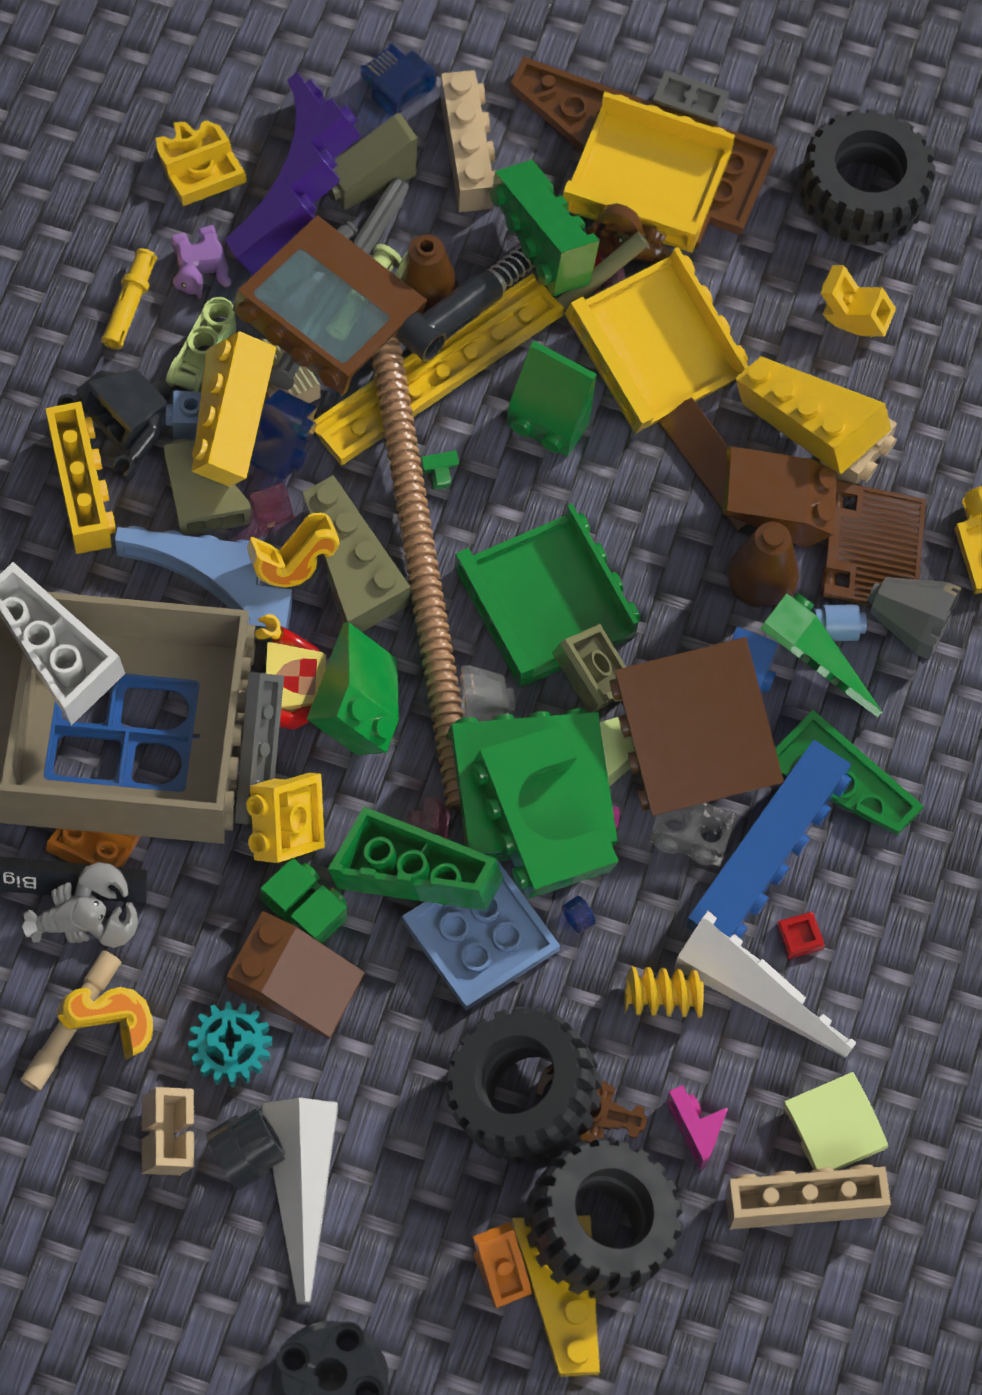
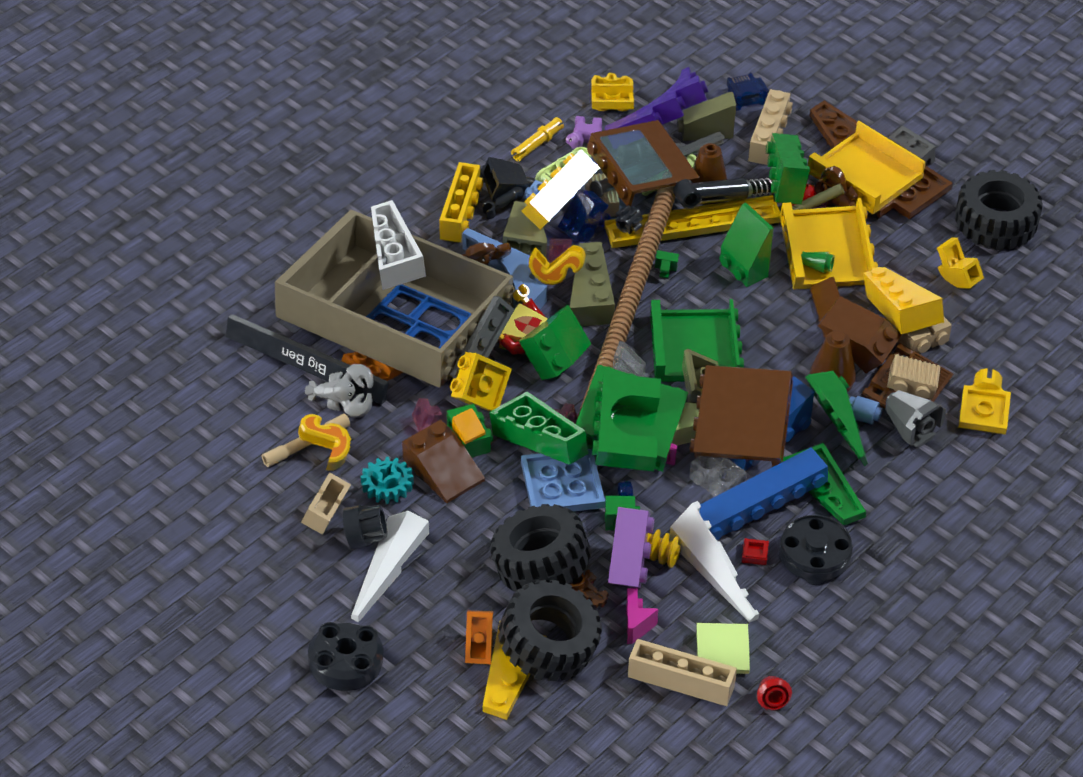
camera: 30 degrees right, 20 degrees down
none -> clear pink tile [412,398,442,431]
none -> light orange slope [452,408,486,444]
none -> reddish brown animal [462,242,511,265]
none -> green brick [605,496,640,531]
none -> medium lavender brick [608,507,654,589]
none -> black gear [615,205,643,234]
none -> red cone [757,676,792,710]
none -> black piece [779,515,853,586]
none -> green cone [801,251,835,273]
none -> tan brick [887,354,941,399]

